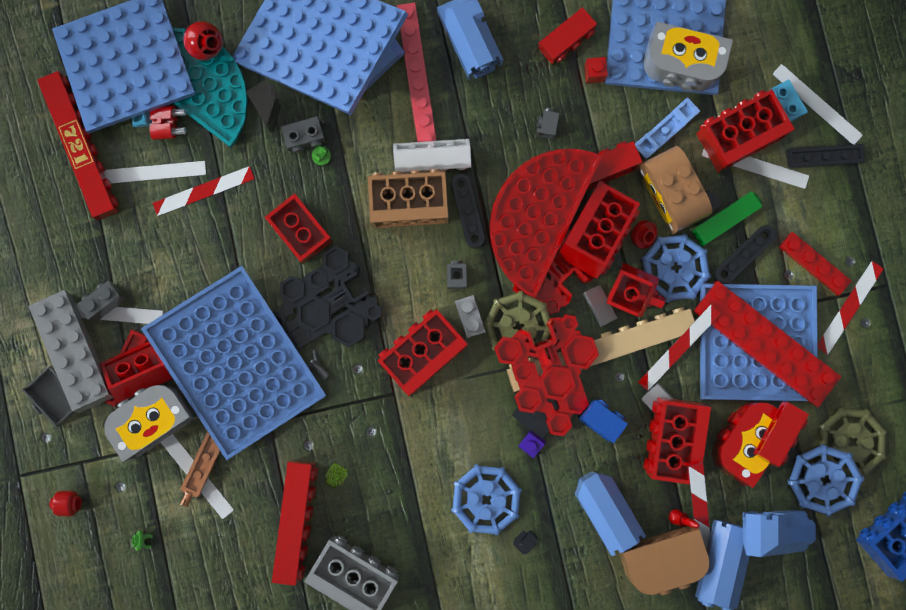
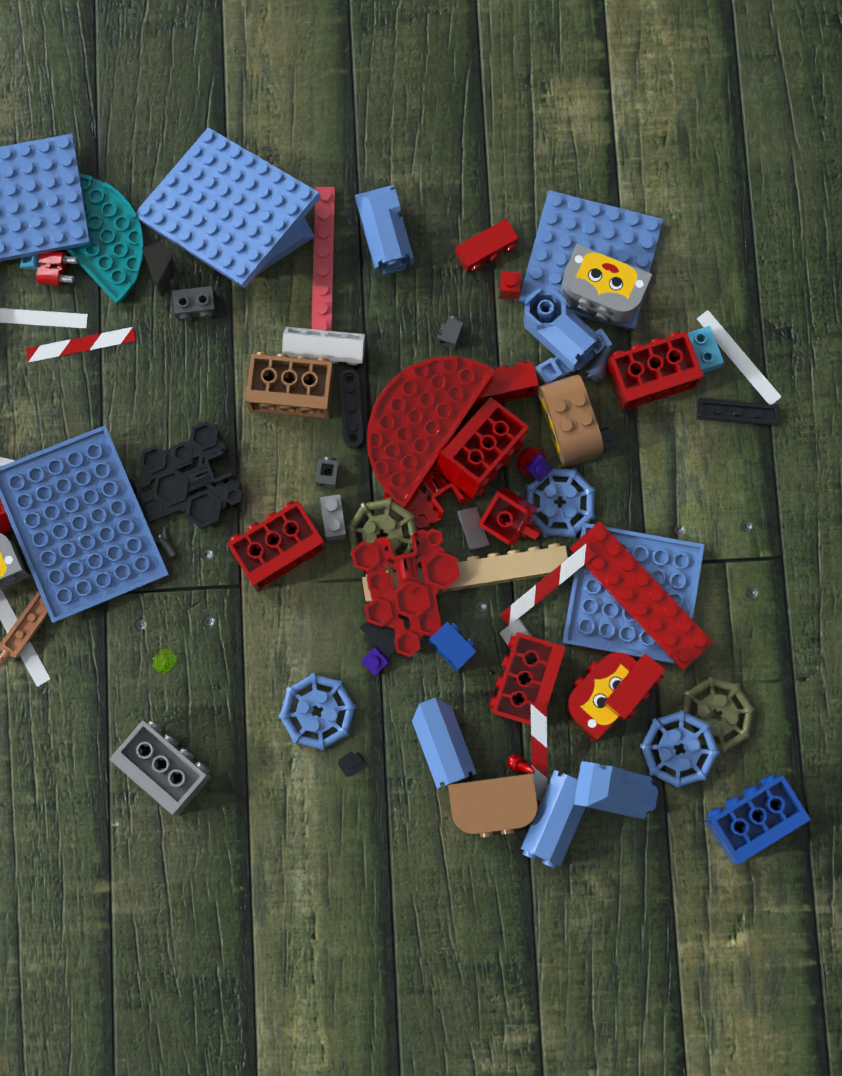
camera: 10 degrees right, 5 degrees down
red brick [183,21,223,60] -> none
red brick [265,193,333,265] -> none
red brick [272,460,319,586] -> none
bright green plate [312,146,331,165] -> none
green brick [691,191,763,247] -> none
white sticker [702,149,809,189] -> none
black plate [714,225,776,284] -> none
red plate [779,232,851,296] -> none
sticker [817,261,884,355] -> none
none -> medium blue brick [524,289,603,372]
none -> dark purple plate [525,453,553,483]
none -> sand blue cone [586,345,613,382]

